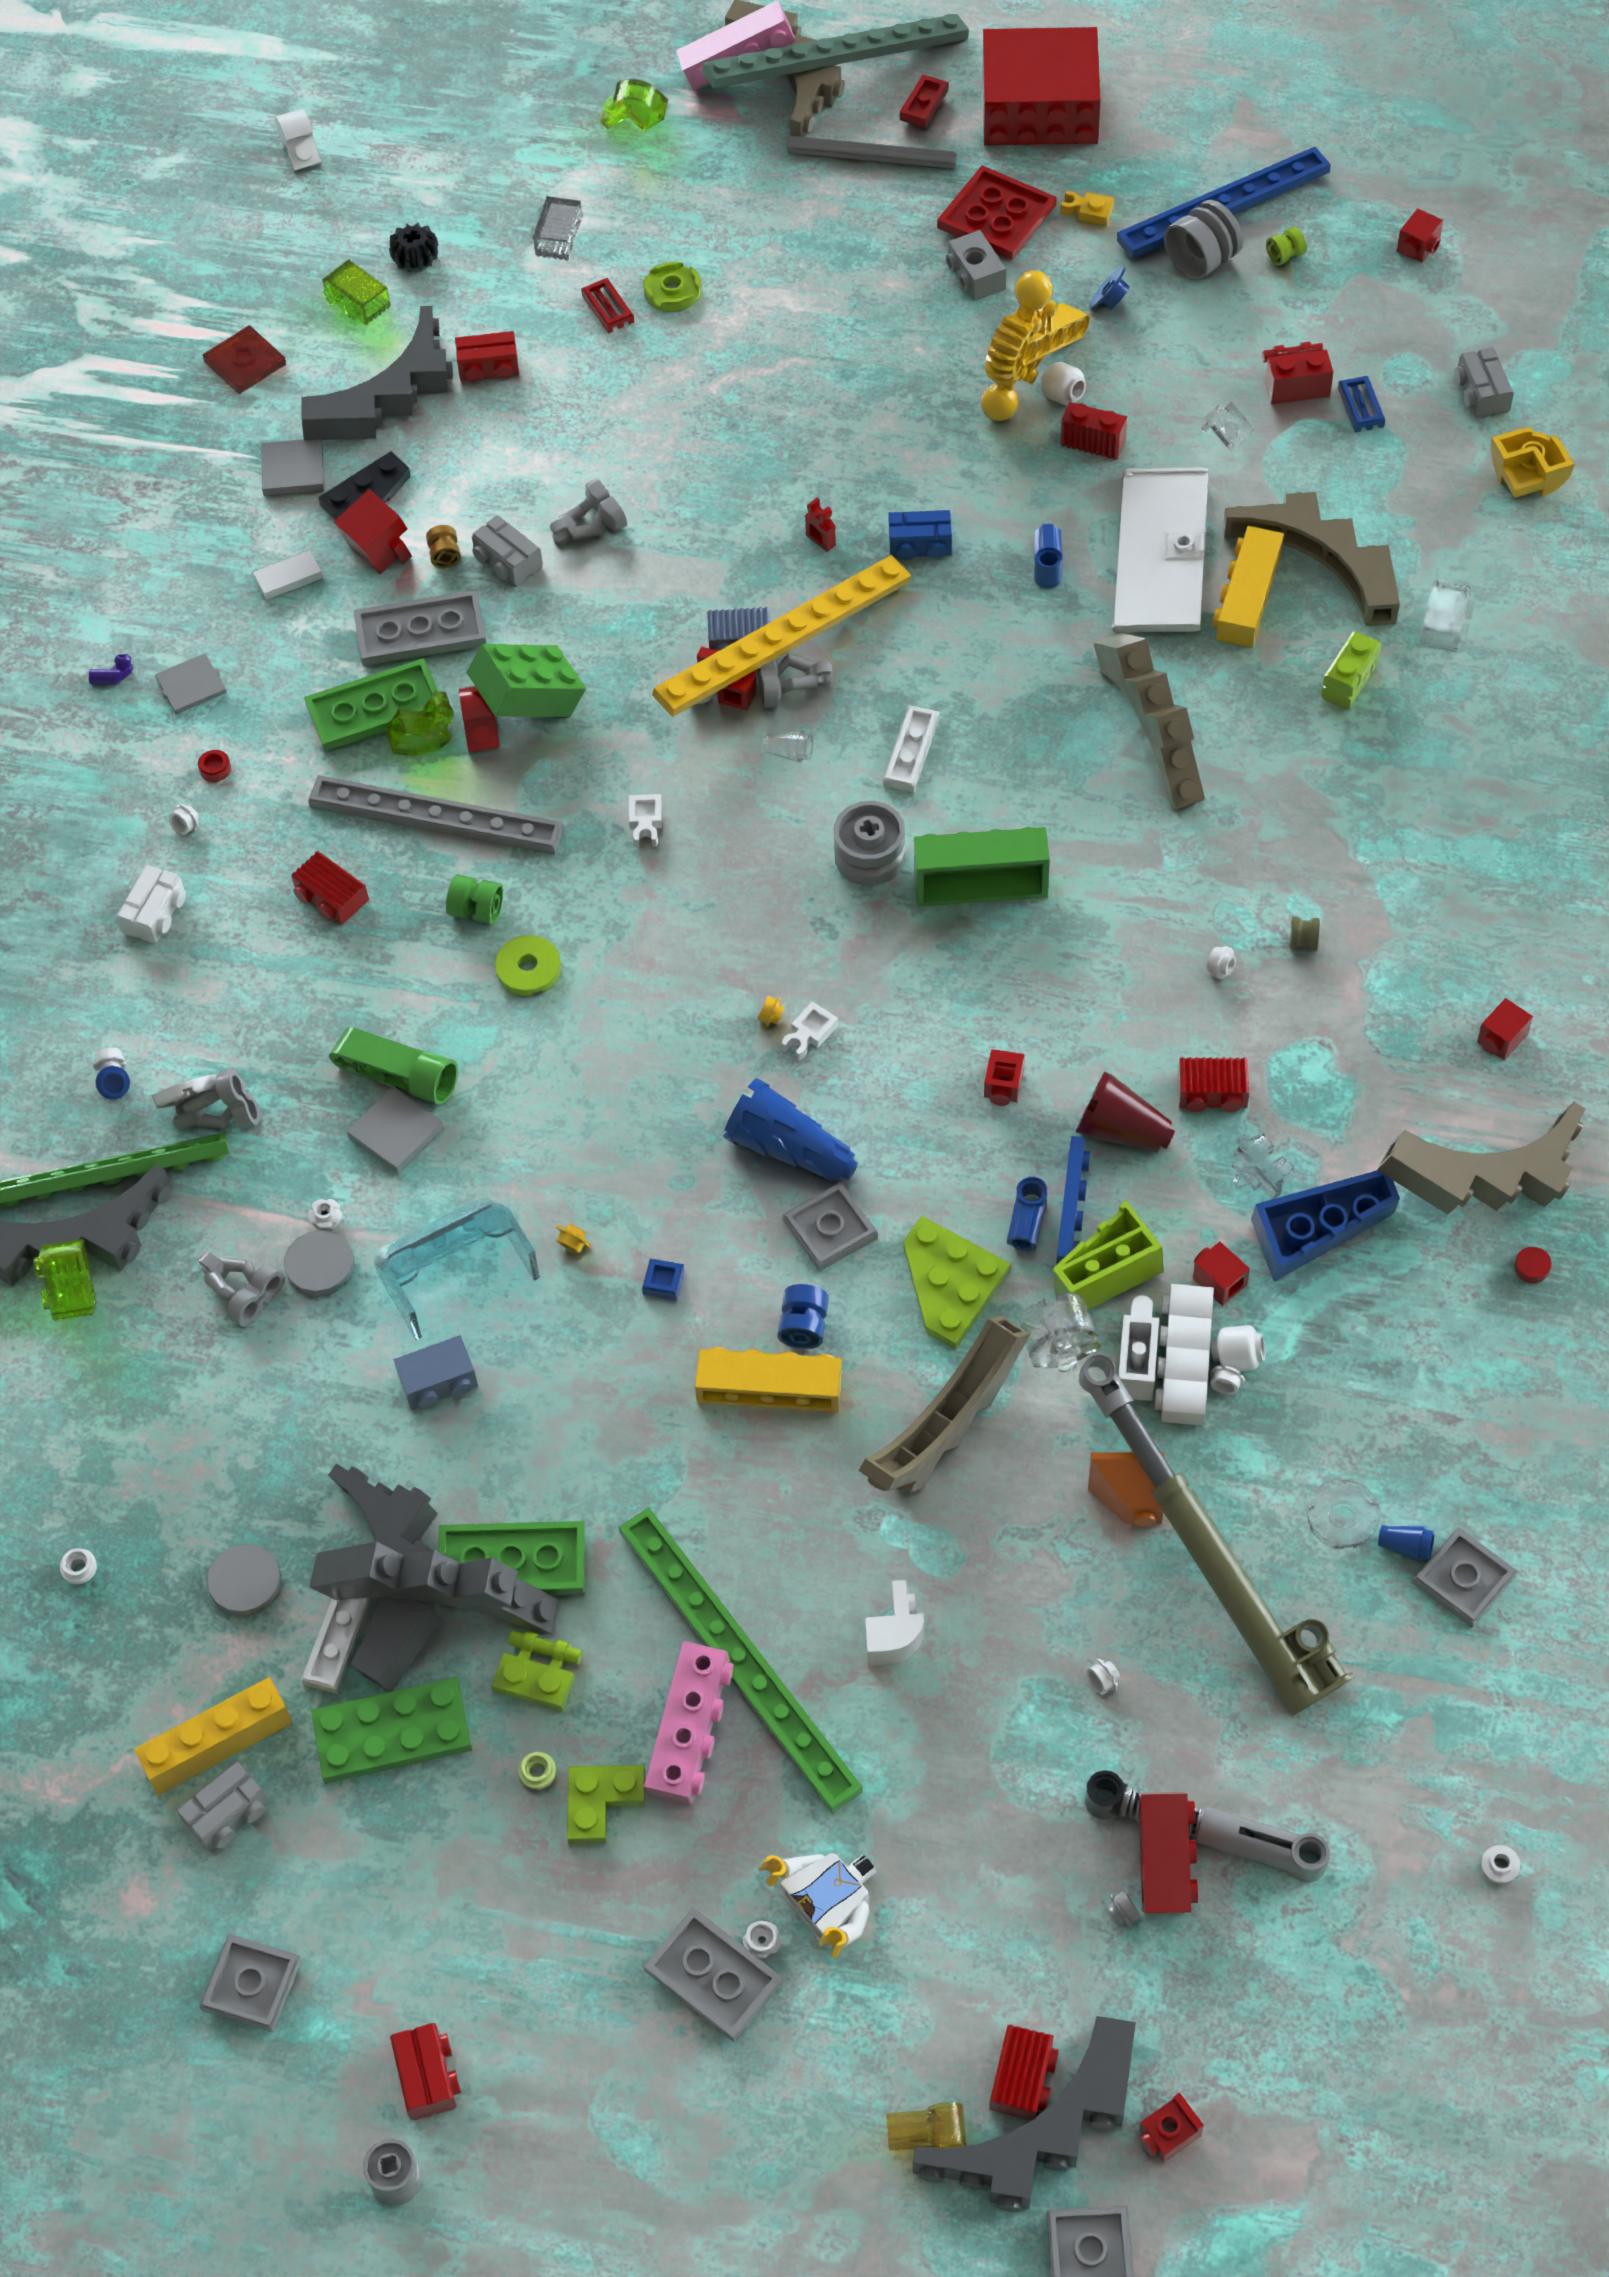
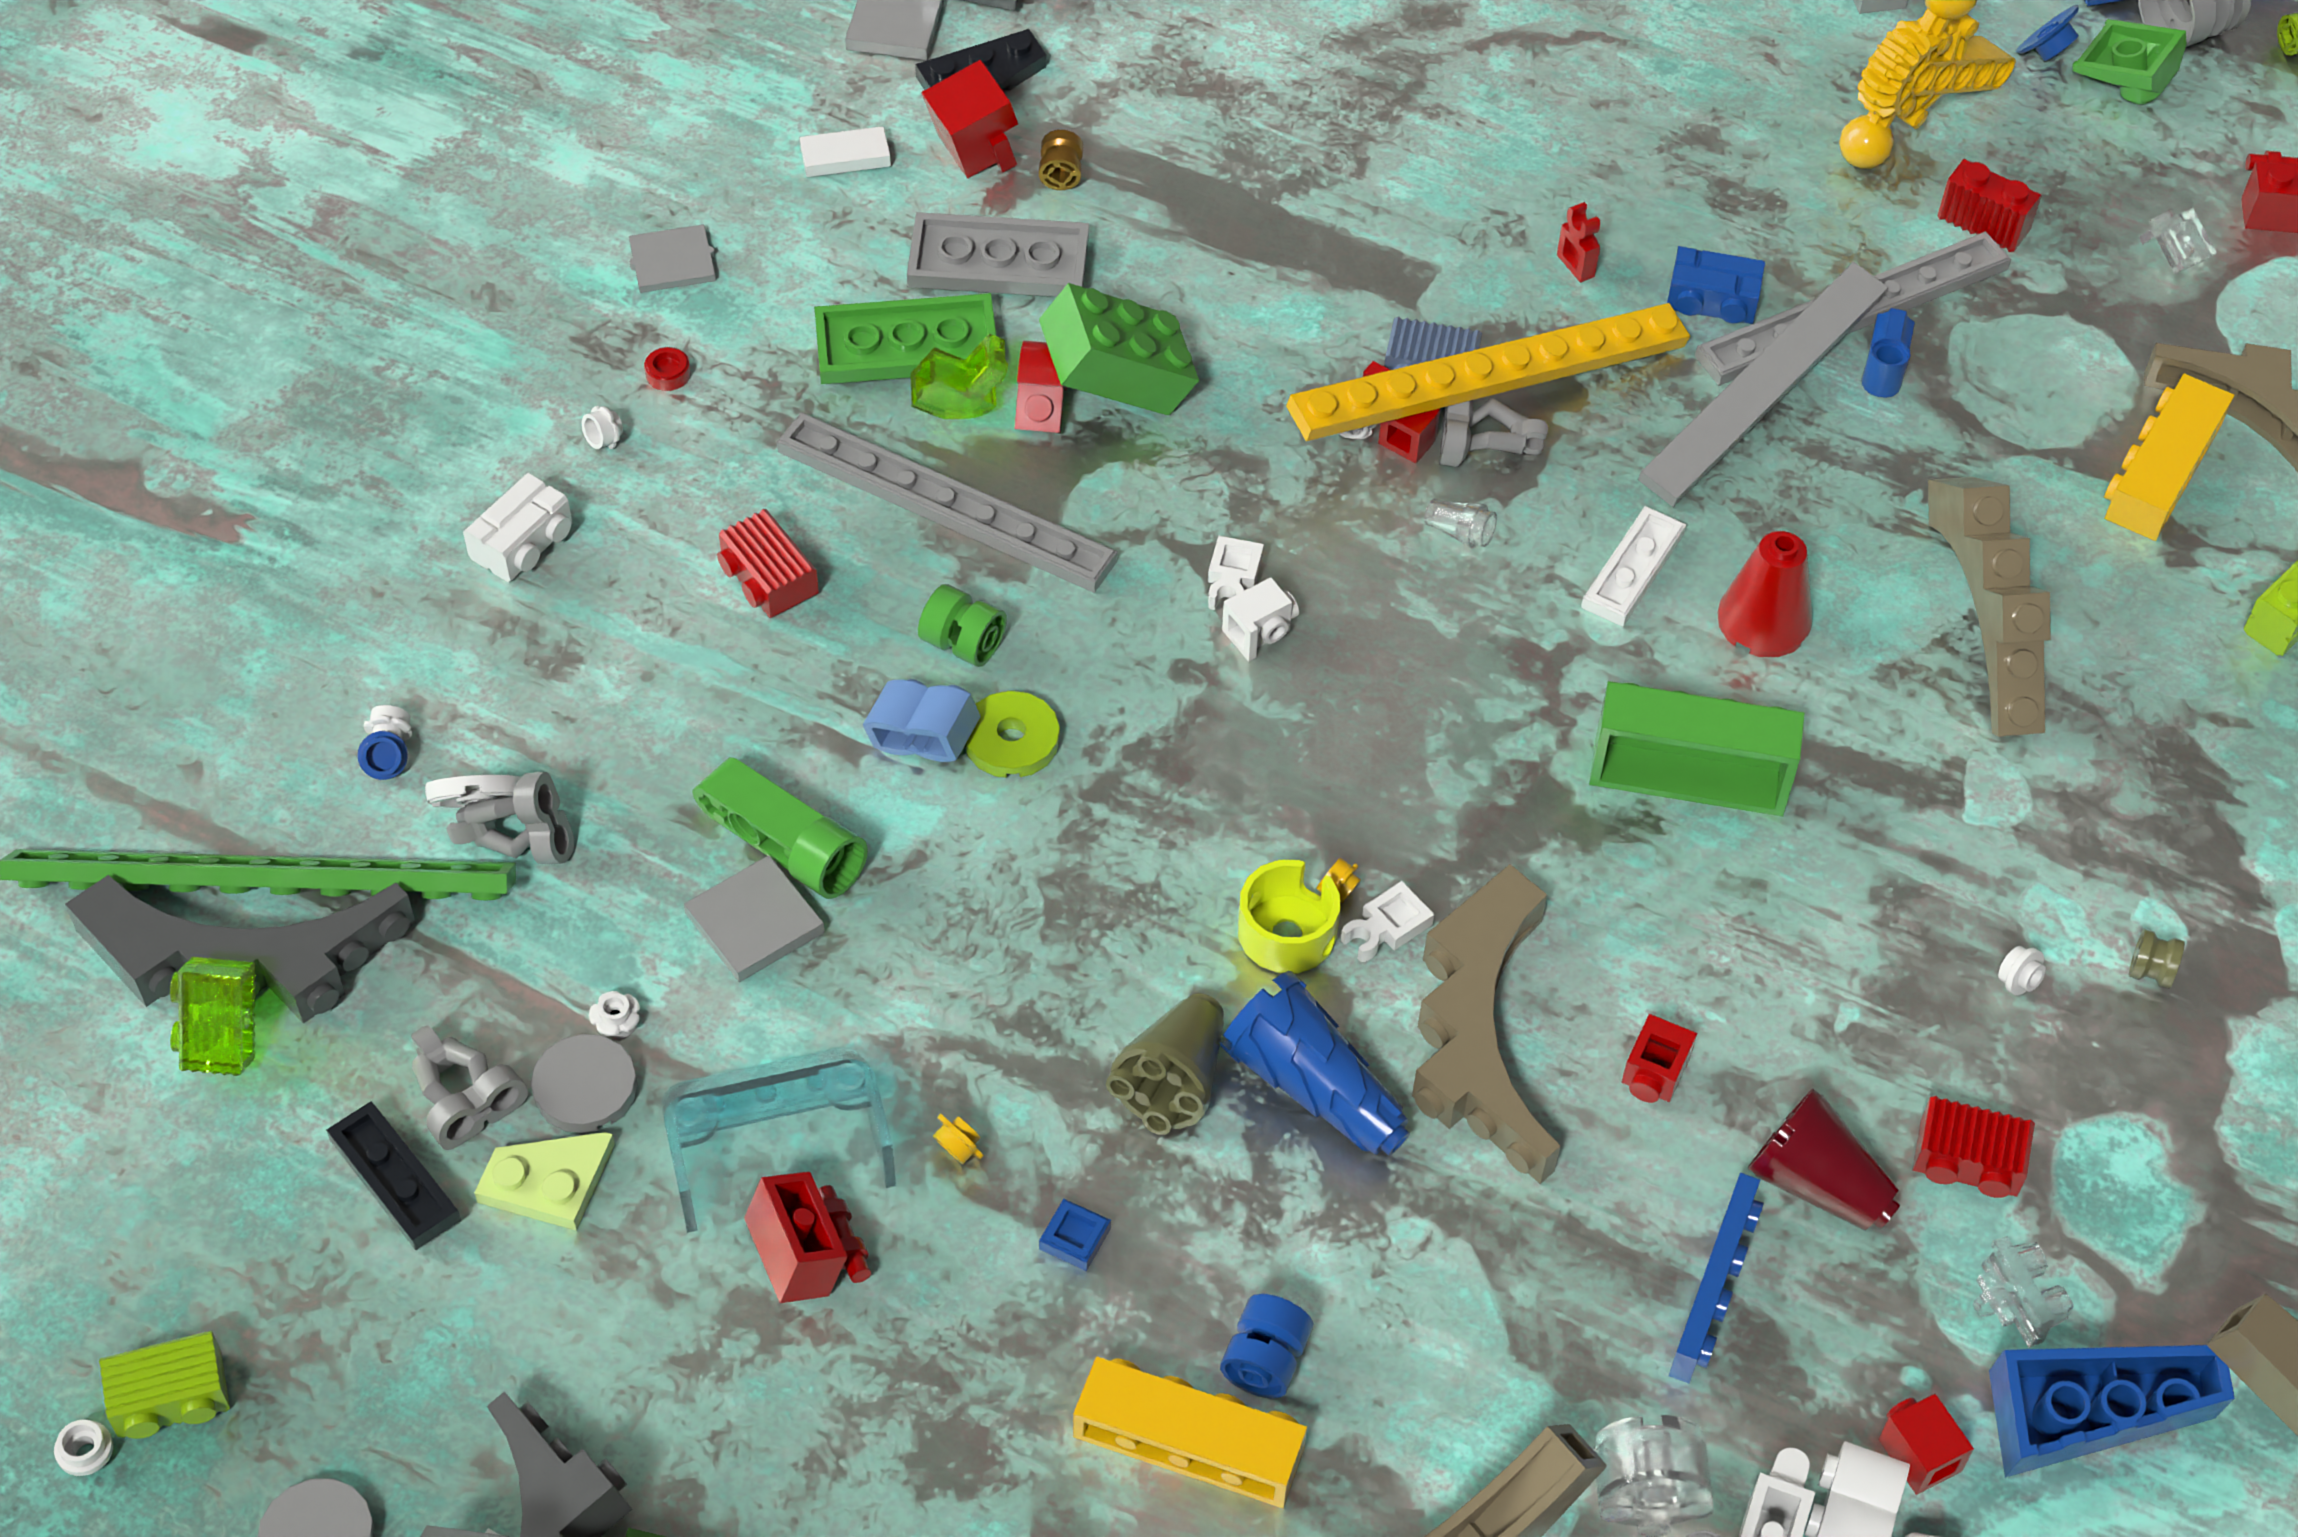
camera: 10 degrees right, 5 degrees down
dark purple arm [89,654,134,685] -> none
sand blue brick [393,1335,478,1410] -> none
light grey brick [472,515,543,586] -> none
light grey piece [550,478,627,545] -> none
light grey tile [782,1182,878,1271] -> none
light grey wheel [834,801,905,886] -> none
lime plate [903,1216,1011,1349] -> none
blue piece [1007,1176,1047,1251] -> none
white head [1041,362,1086,405] -> none
lime wedge [1053,1200,1164,1318] -> none
white door [1112,467,1209,633] -> none
none -> lime brick [99,1331,230,1439]
none -> black plate [326,1101,461,1250]
none -> yellowish green wing [474,1132,615,1231]
none -> red brick [744,1171,871,1303]
none -> medium blue brick [863,679,981,762]
none -> olive cone [1106,993,1224,1135]
none -> white brick [1222,577,1299,662]
none -> neon yellow piece [1238,860,1340,974]
none -> dark tan arch [1412,864,1561,1184]
none -> light grey tile [1638,262,1888,507]
none -> light grey tile [1695,231,2011,386]
none -> red cone [1717,531,1813,657]
none -> bright green slope [2073,19,2187,104]

